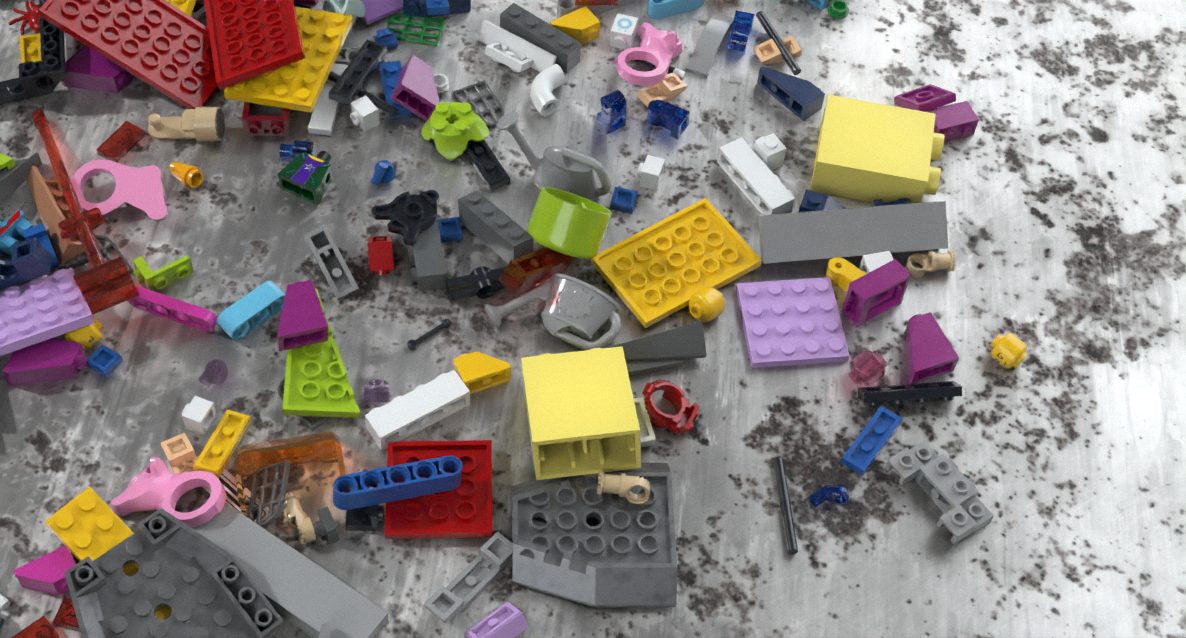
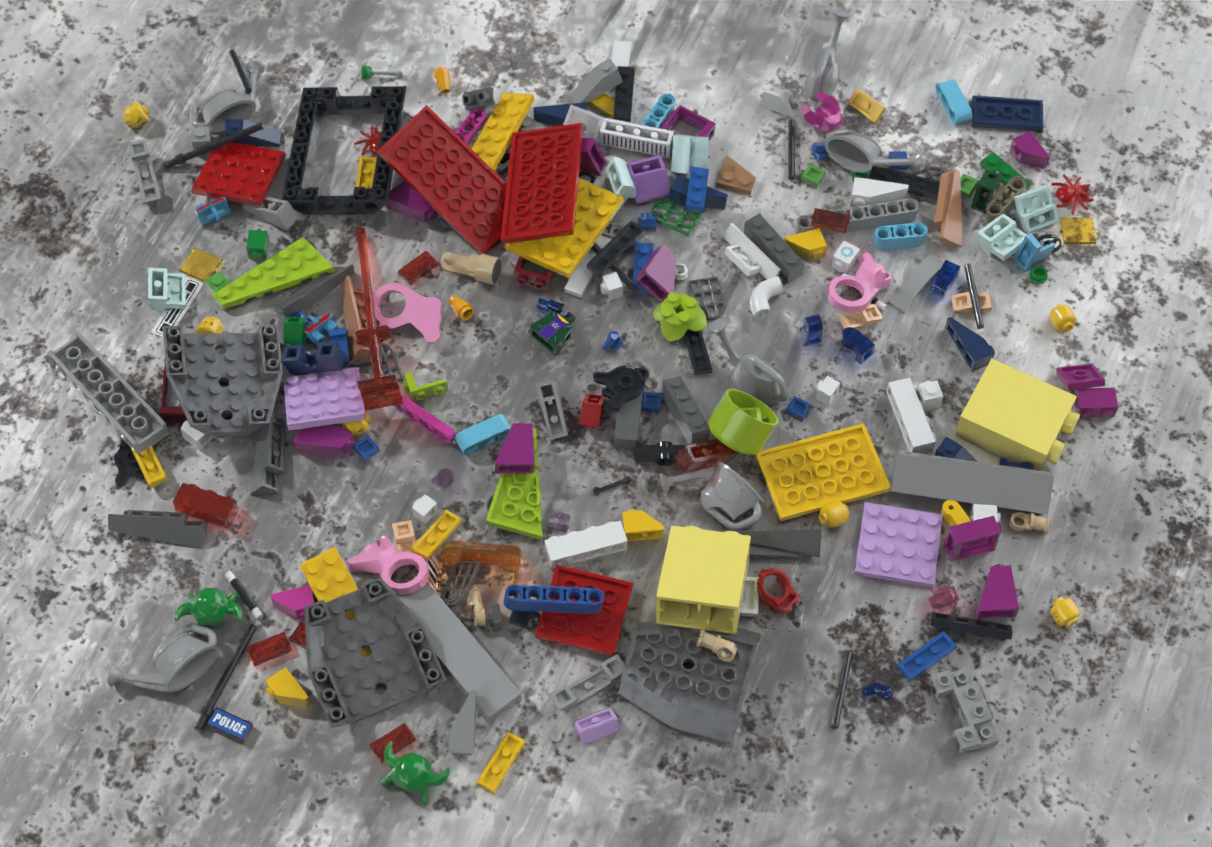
camera: 20 degrees right, 5 degrees up
none -> yellow head [1049,304,1077,332]

